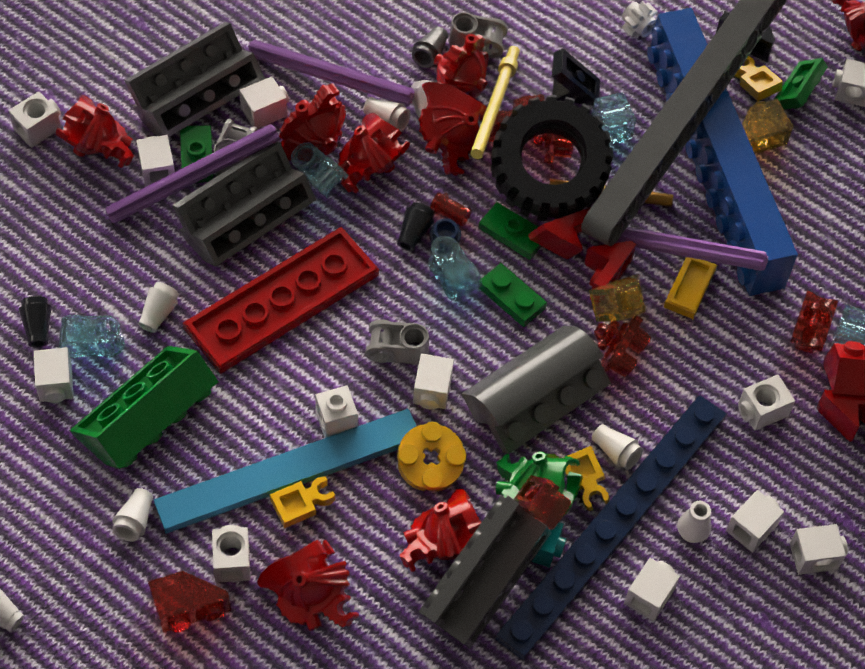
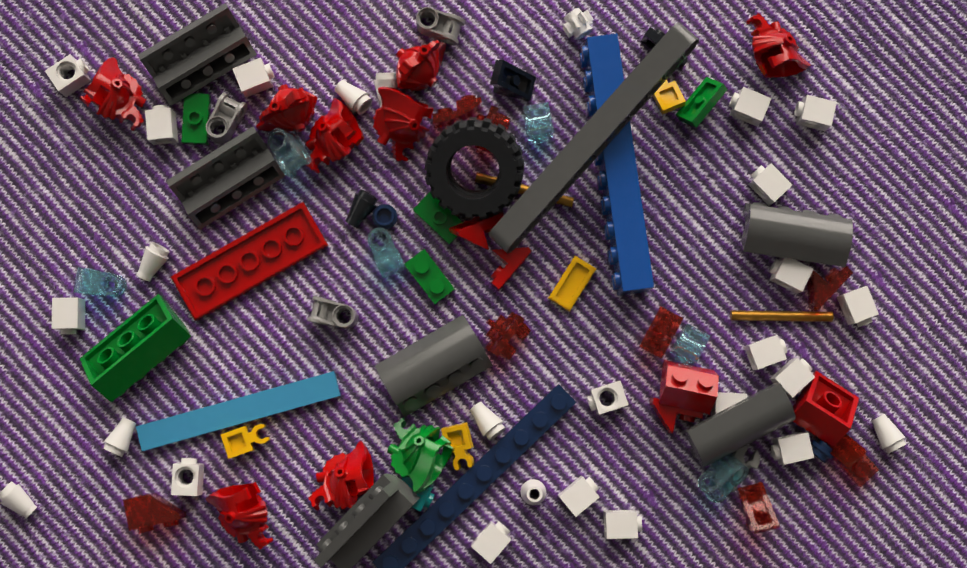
camera: 10 degrees right, 25 degrees up
black cone [18,296,52,347] -> none
medium lavender axle [106,124,280,223] -> none
medium lavender axle [247,40,415,106] -> none
white brick [315,385,358,438] -> none
yellow plate [397,421,466,491] -> none
dark grey cone [412,26,448,68] -> none
white brick [413,354,454,409] -> none
clear red pin [430,192,472,227] -> none
light yellow bar [471,46,520,159] -> none
clear red slope [514,475,571,529] -> none
medium lavender axle [589,227,768,271] -> none
clear yellow slope [589,274,646,322] -> none
clear yellow slope [742,99,794,154] -> none

